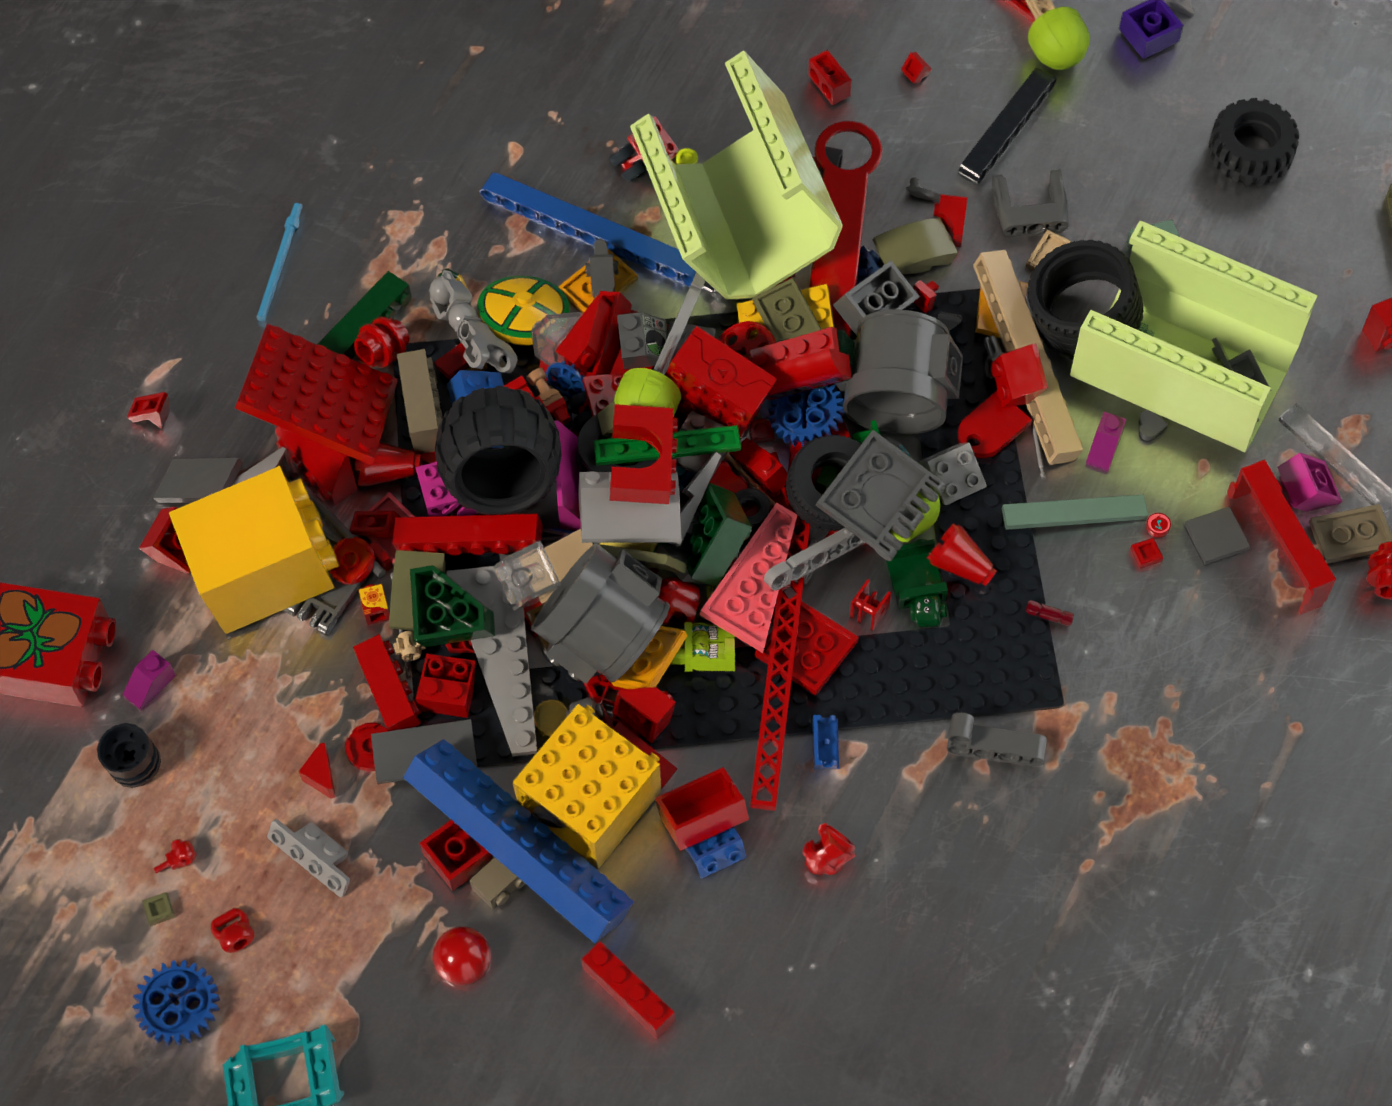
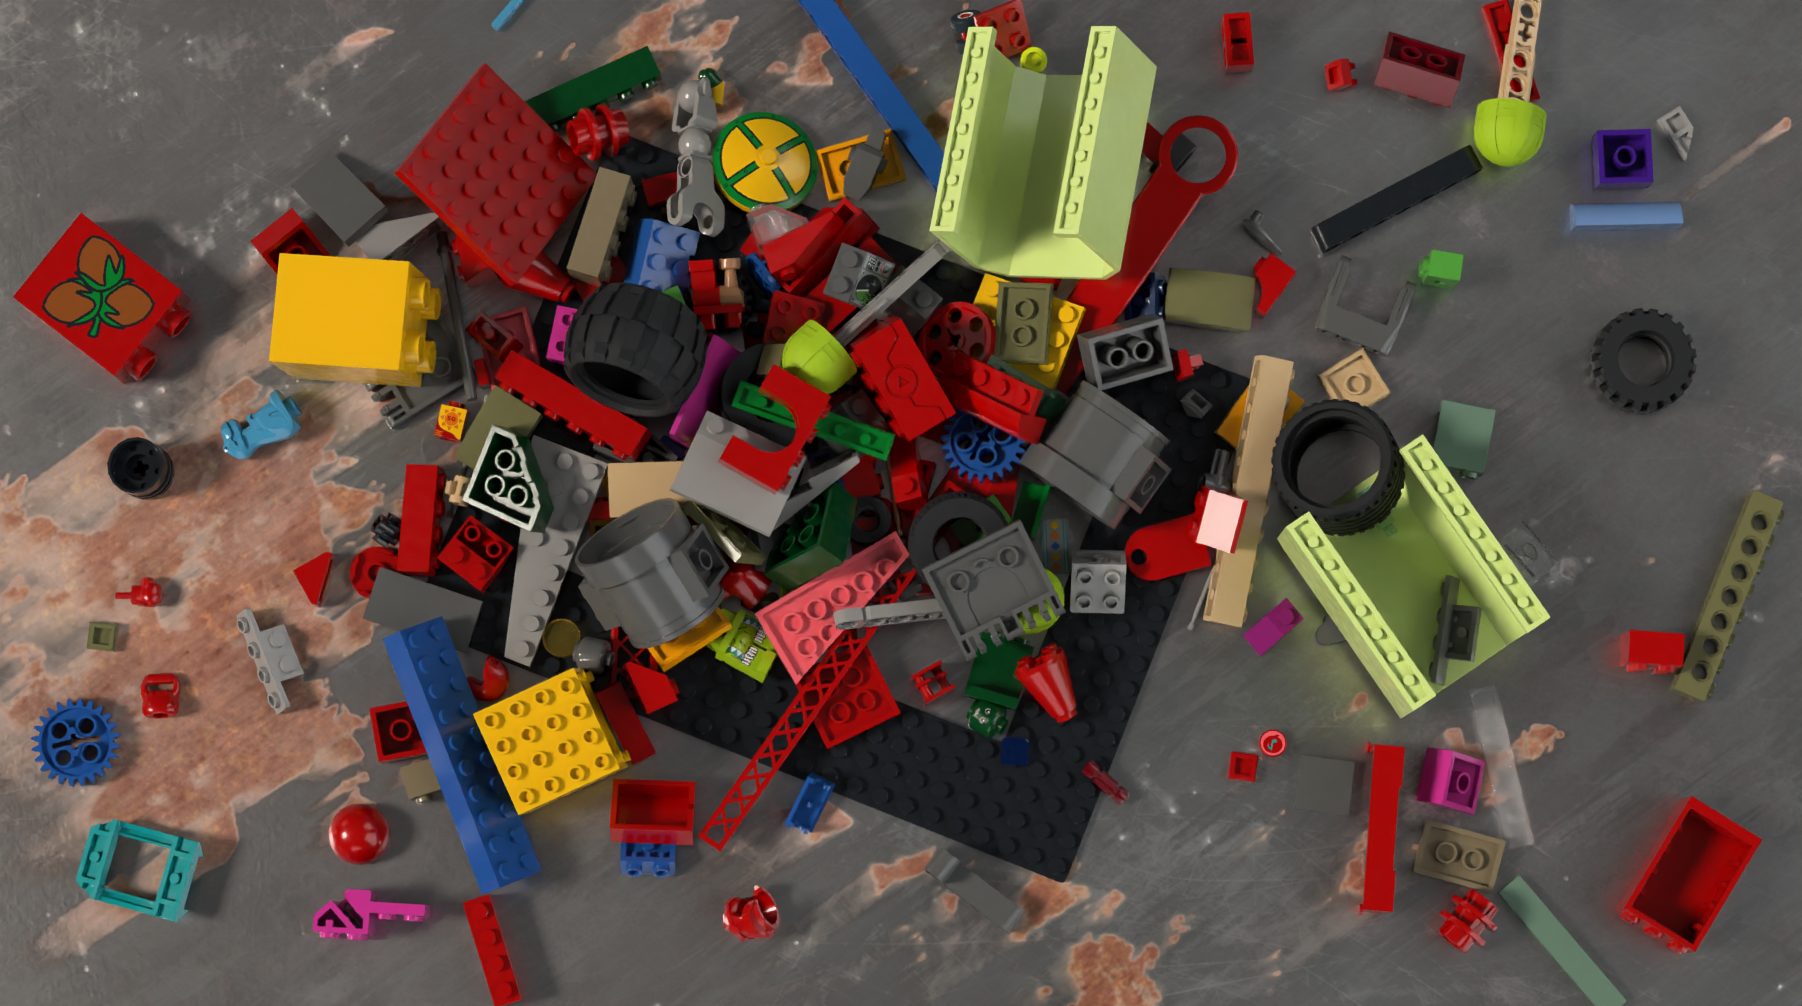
camera: 25 degrees right, 20 degrees up
magenta slope [123,650,176,711] -> none
red slope [127,392,170,429] -> none
red tile [329,537,375,585] -> none
clear slope [493,541,561,611] -> none
sand green tile [1002,494,1148,530] -> none
none -> dark azure animal [221,390,302,460]
none -> dark pink piece [313,889,431,941]
none -> black gear [370,512,401,547]
none -> red helmet [466,655,510,702]
none -> clear blue piece [1001,737,1029,766]
none -> dark red slope [1374,31,1465,108]
none -> bright green brick [1418,249,1464,290]
none -> medium blue brick [1570,202,1683,232]

